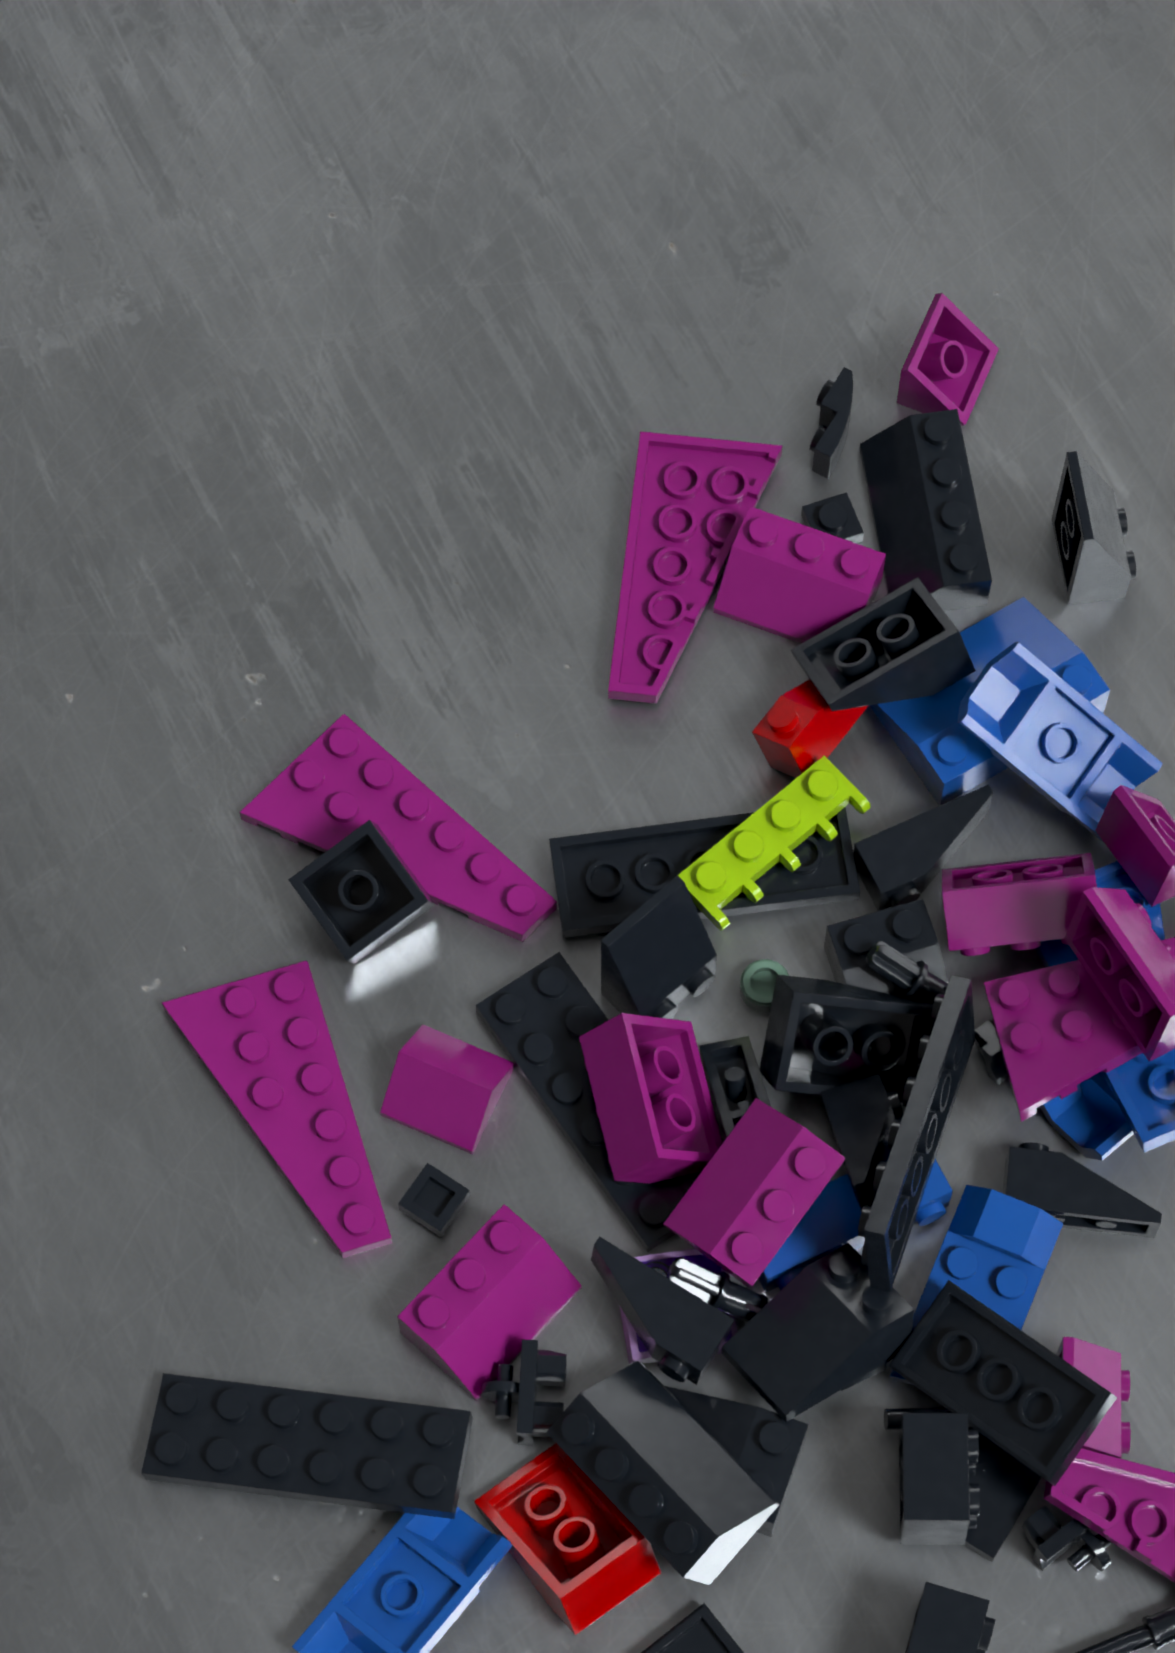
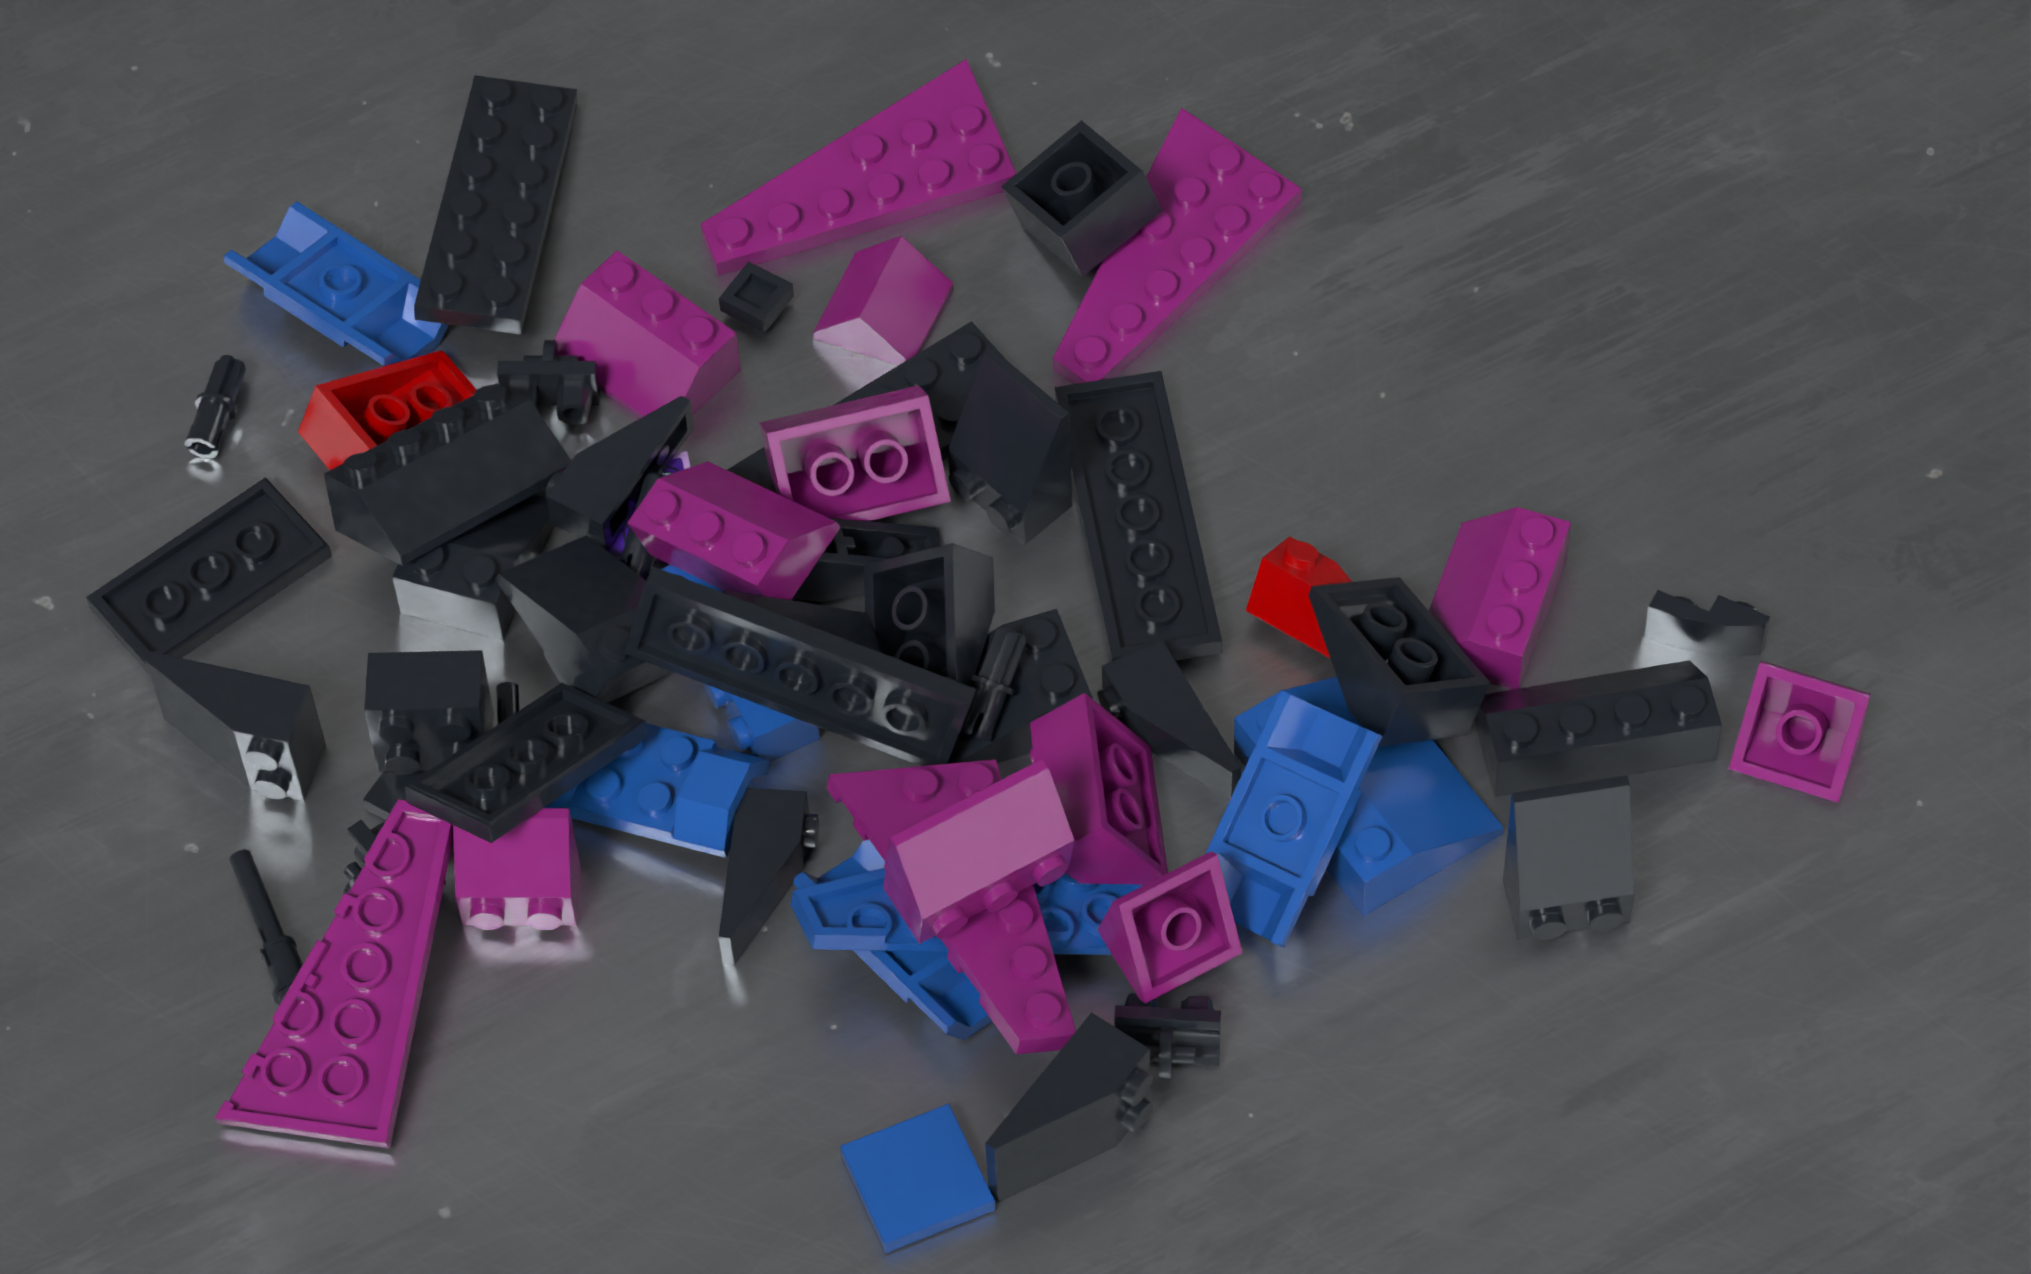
camera: 90 degrees right, 10 degrees down
magenta wing [608,431,783,704] -> none
lime hinge [678,755,871,931] -> none
sand green tile [740,959,789,1012] -> none
black plate [801,492,864,543] -> none

